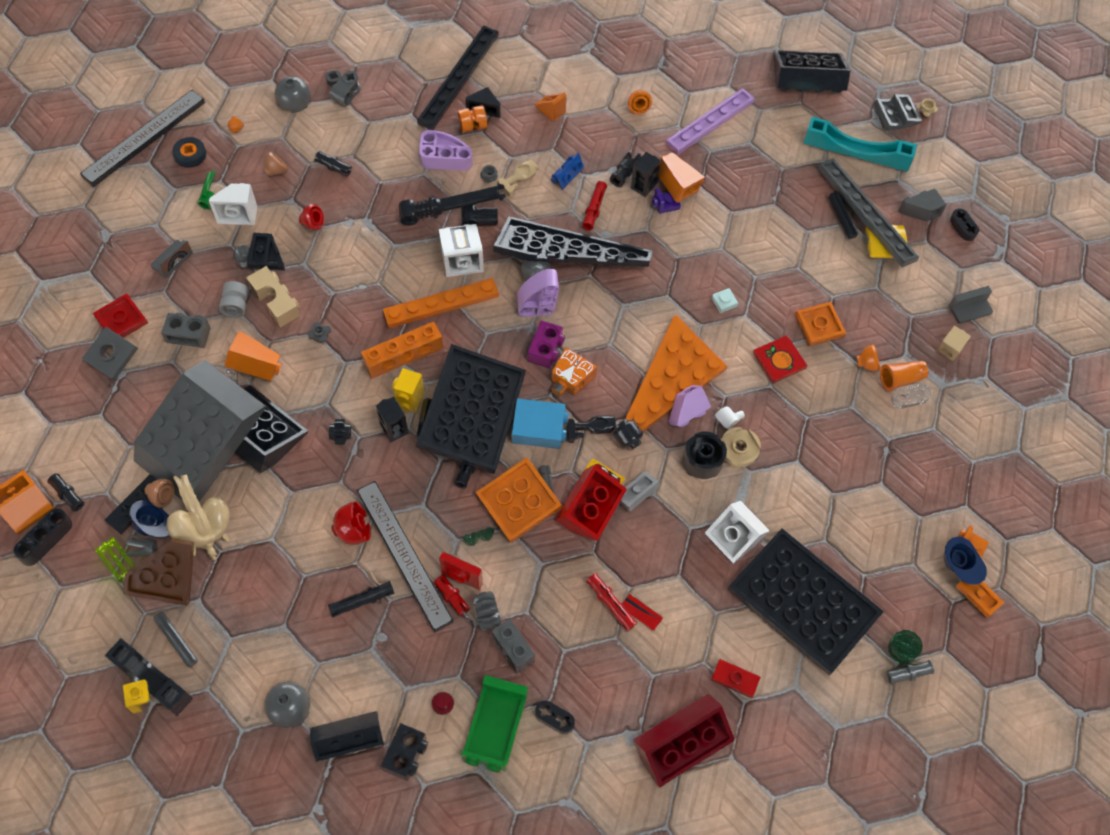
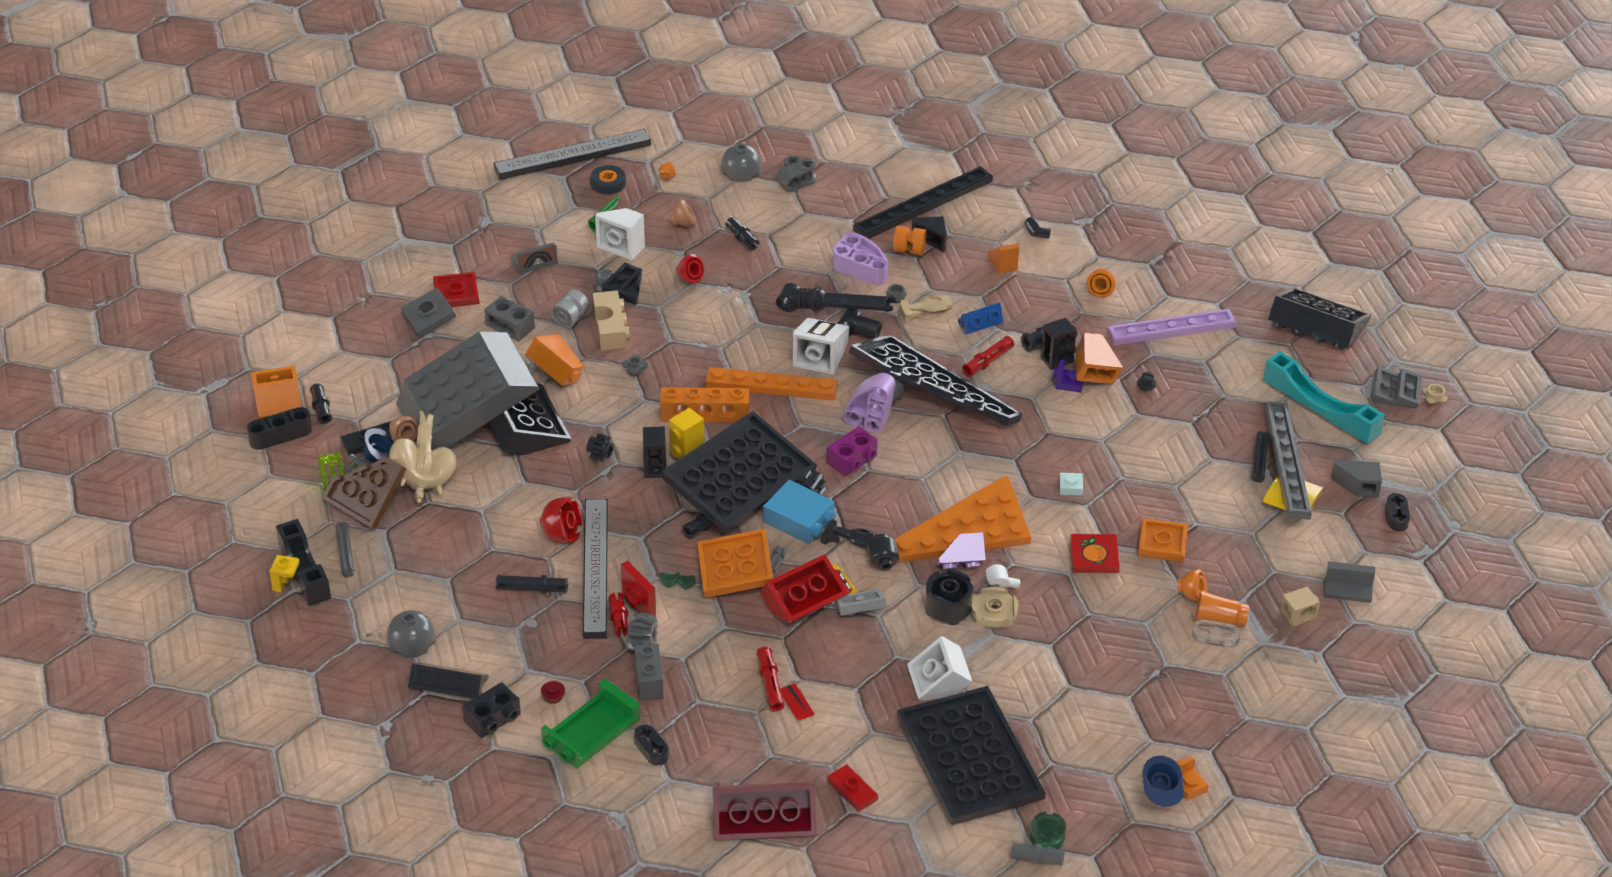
camera: 30 degrees right, 20 degrees down
orange torso [551,347,597,397] -> none
orange plate [955,581,1004,618] -> none
none -> black gear [797,470,826,495]
none -> black arm [1025,217,1051,239]
none -> black piece [1137,372,1156,391]

